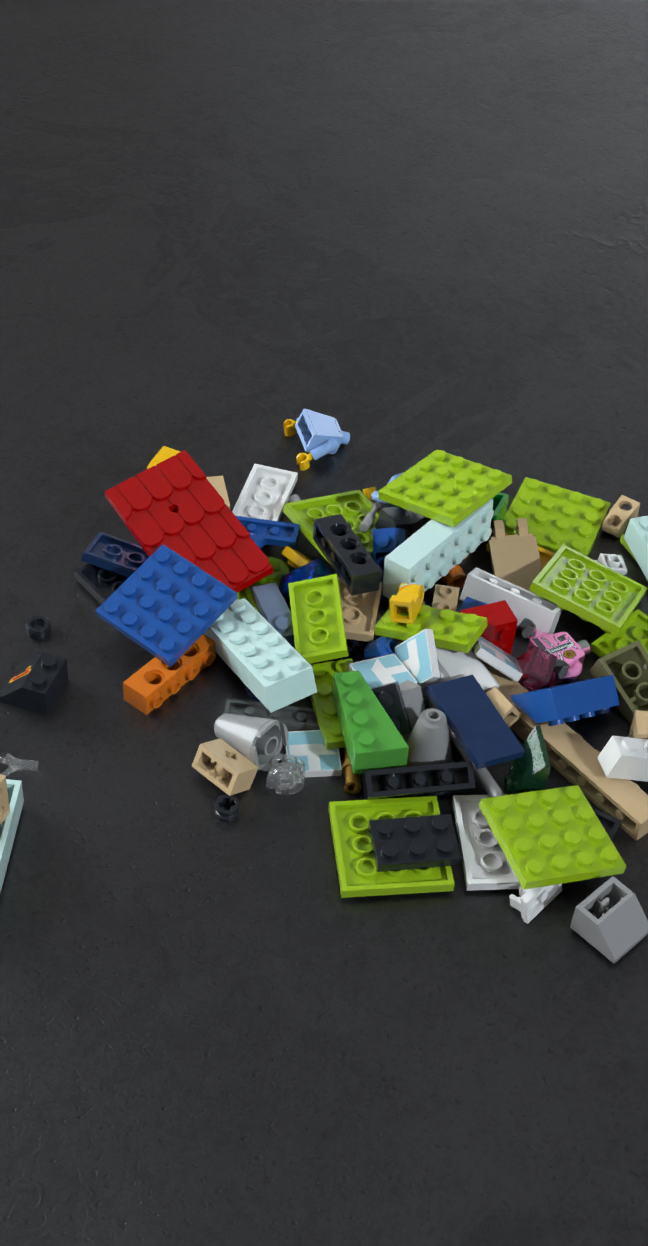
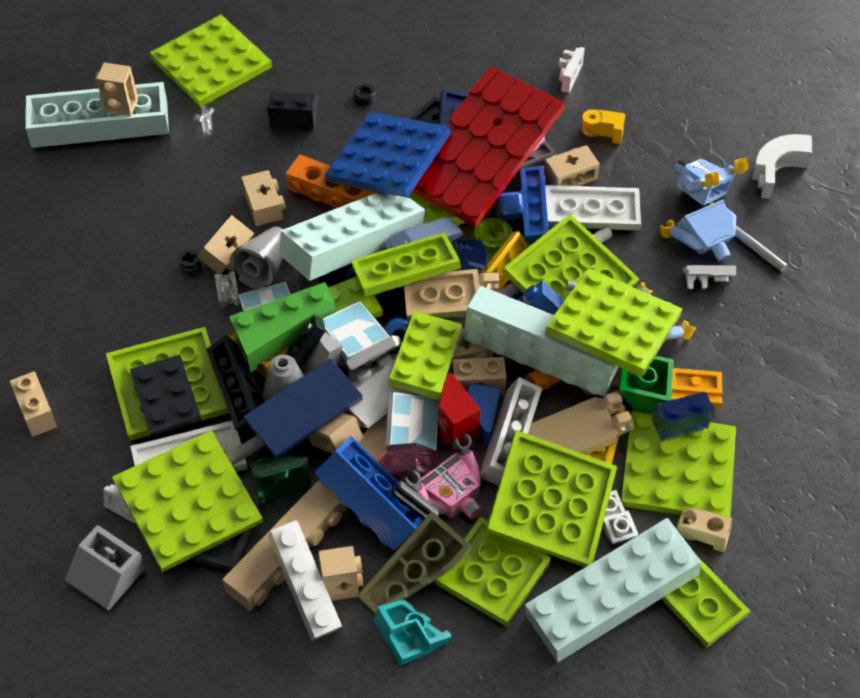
camera: 80 degrees right, 10 degrees up
black brick [313,514,382,596] -> none
yellow leg [389,583,424,624] -> none
none -> tan brick [10,371,57,437]
none -> tan brick [241,170,286,226]
none -> black axle [392,481,440,519]
none -> white plate [559,47,585,93]
none -> clear blue brick [652,391,714,441]
none -> light blue torso [673,158,749,205]
none -> white plate [683,265,736,289]
none -> light grey bar [735,226,788,272]
none -> white arch [752,134,812,199]

